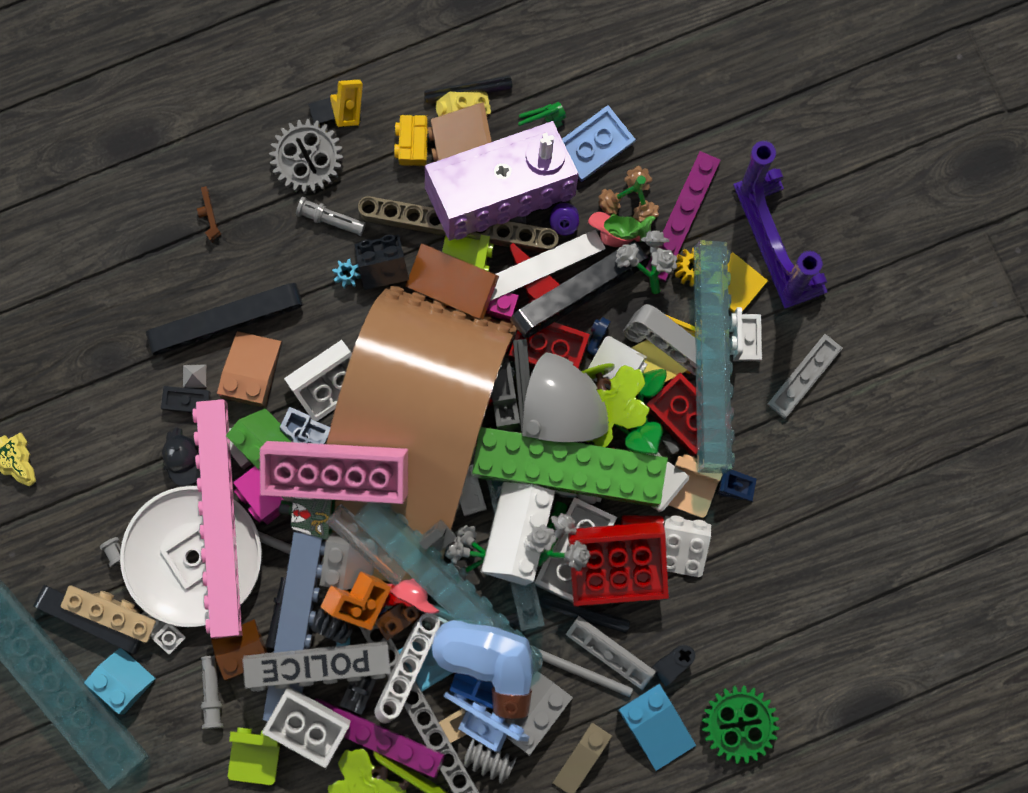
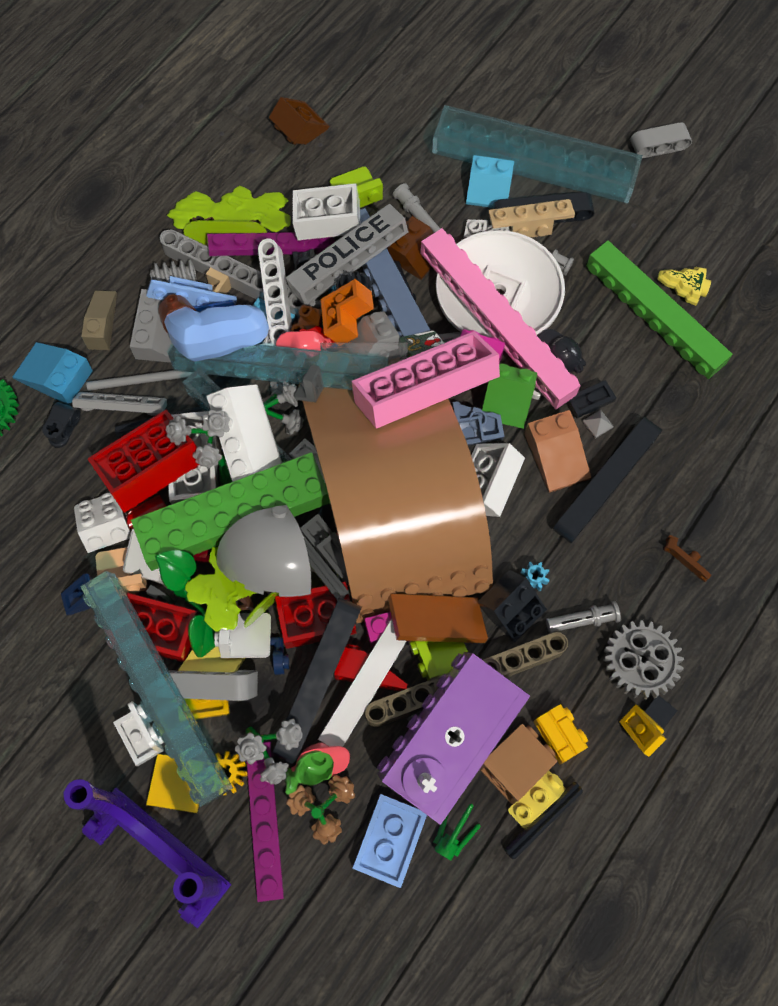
camera: 145 degrees right, 10 degrees down
dark purple head [550,203,579,235] -> none
light grey tile [767,334,843,419] -> none
none -> bright green brick [586,241,733,379]

